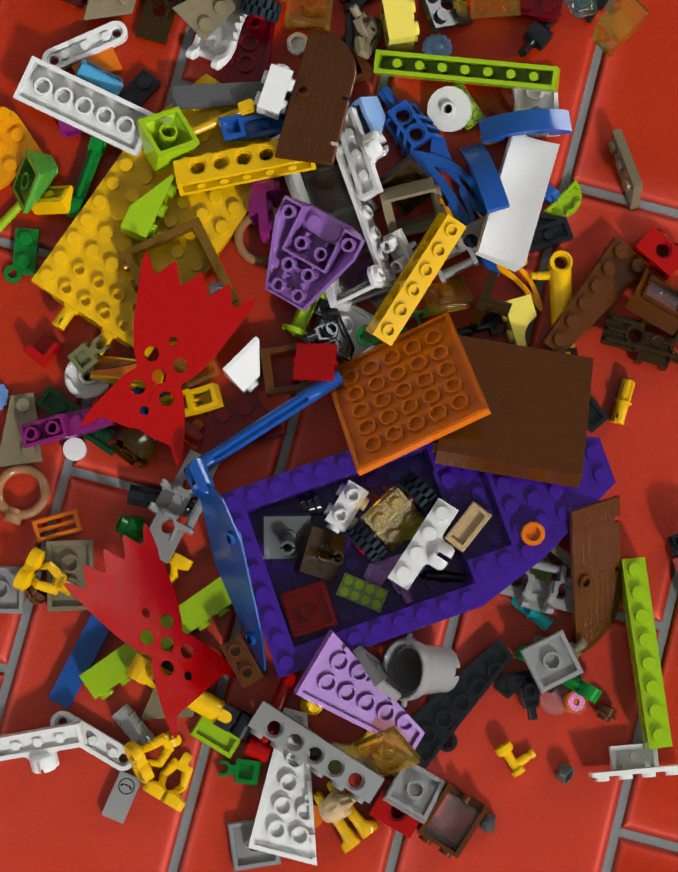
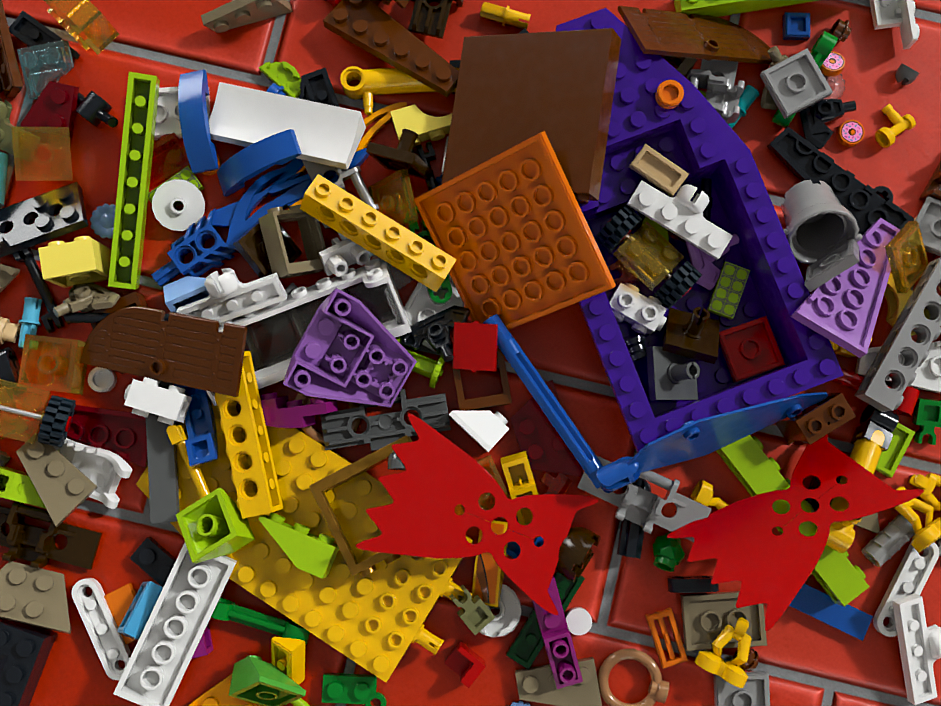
camera: 85 degrees left, 0 degrees up
none -> dark grey piece [320,389,451,453]
none -> black beam [668,576,719,593]
none -> blue tile [783,12,810,41]
none -> tile [836,120,865,147]

